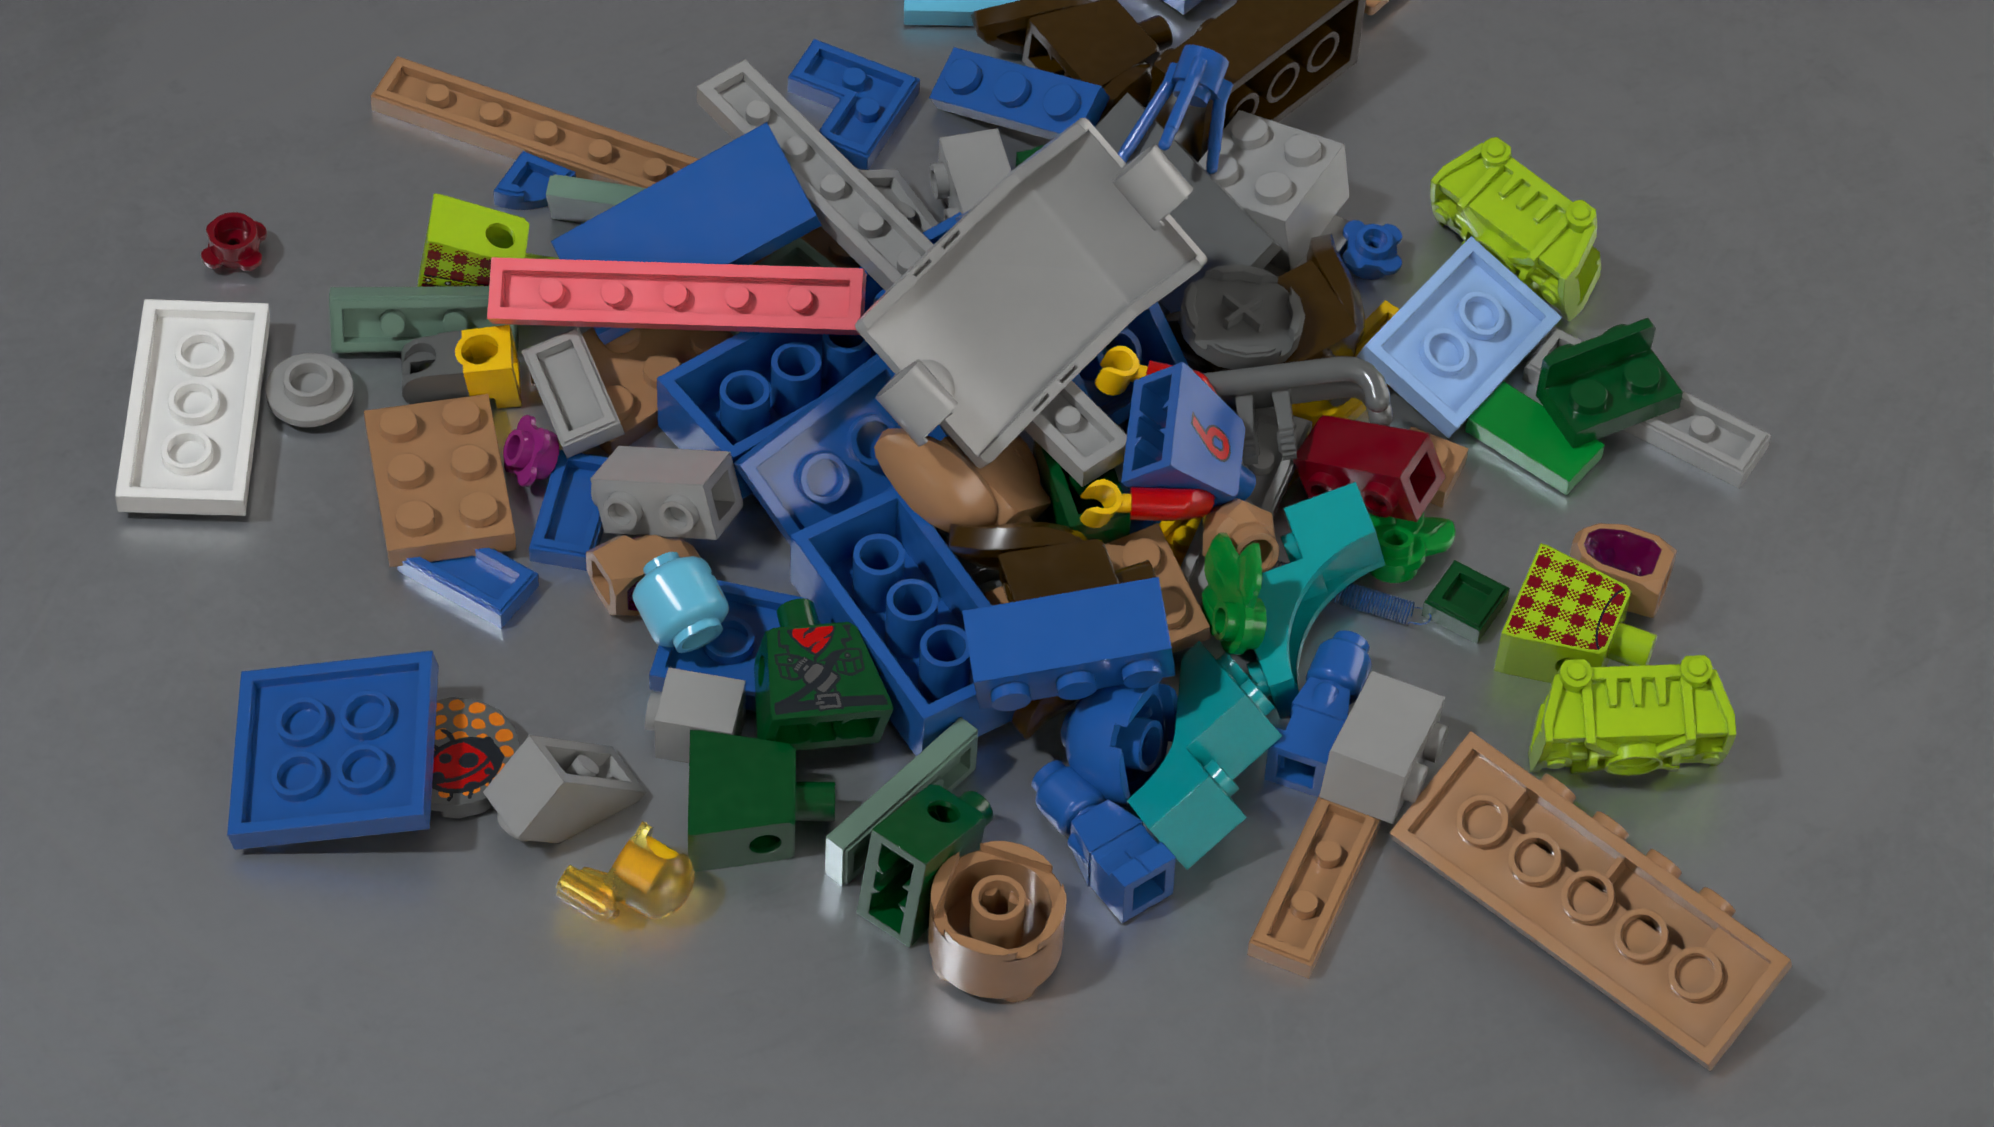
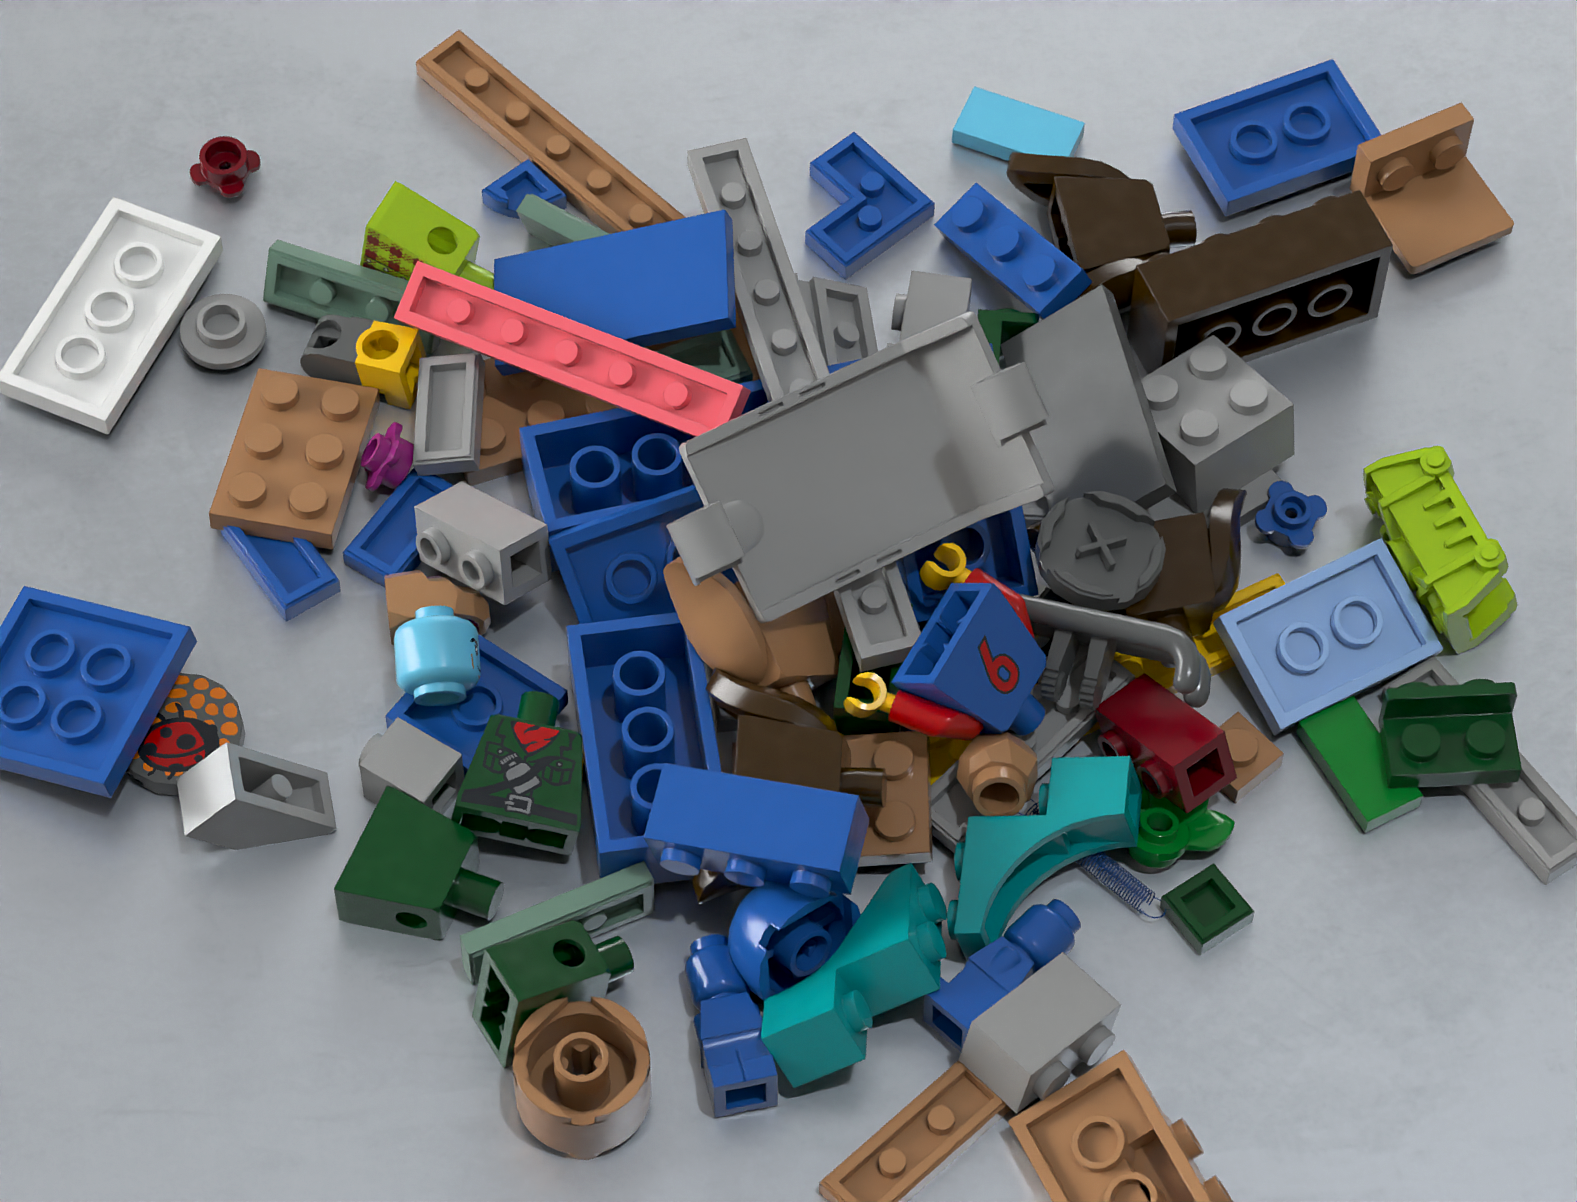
camera: 25 degrees right, 5 degrees up
clear yellow piece [556,821,695,922] -> none
blue plant [1118,45,1233,174] -> none
green plate [1202,532,1267,655] -> none
lime torso [1494,543,1657,683] -> none
lime piece [1528,655,1737,776] -> none
rock [1570,523,1677,618] -> none

